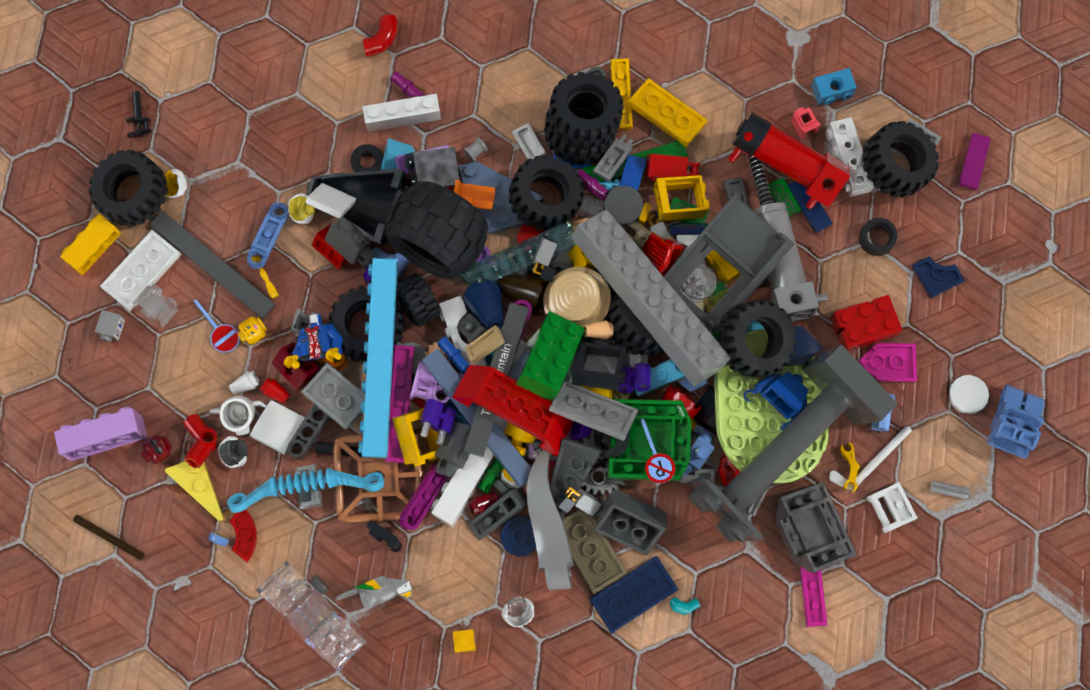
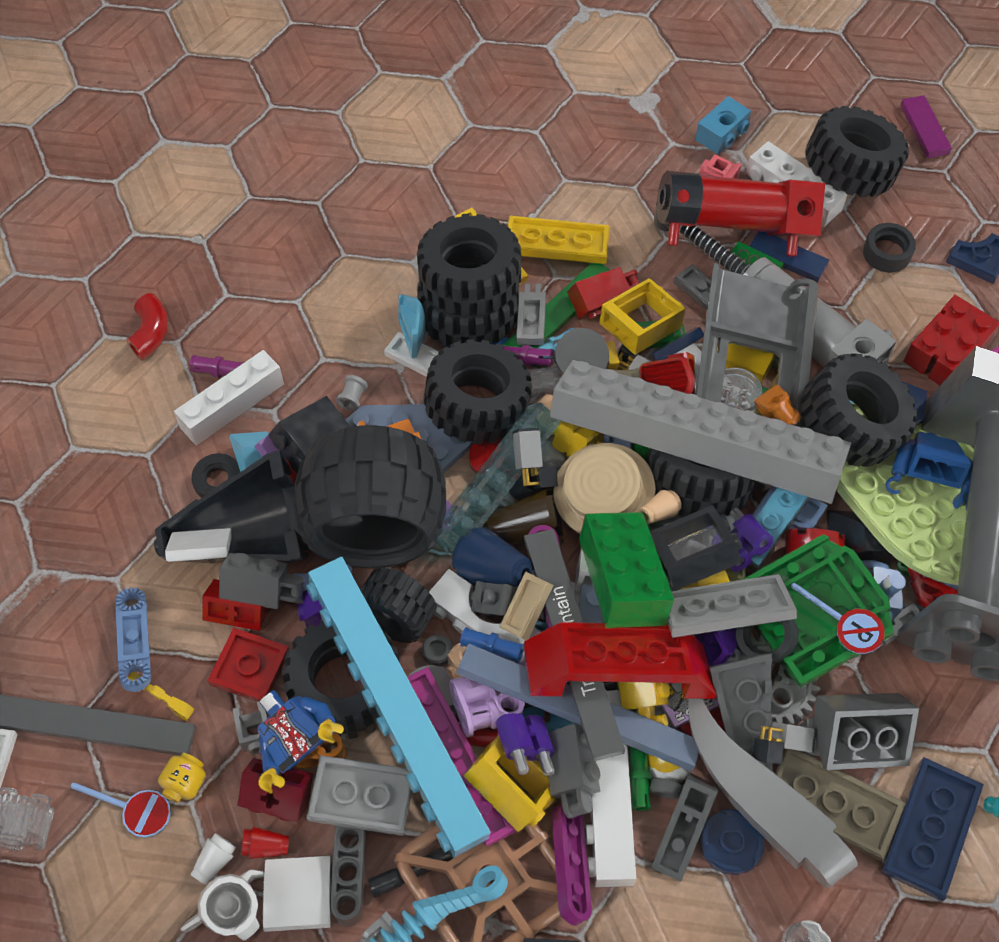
camera: 30 degrees left, 15 degrees down
light yellow hair [288,193,316,224] -> none
dark red cone [468,492,499,515] -> none
blue tile [620,155,647,191] -> none
none -> red plate [208,627,289,702]
none -> medium azure slope [398,294,426,358]
none -> dark grey tile [422,635,452,667]
none -> orange piece [753,384,801,425]

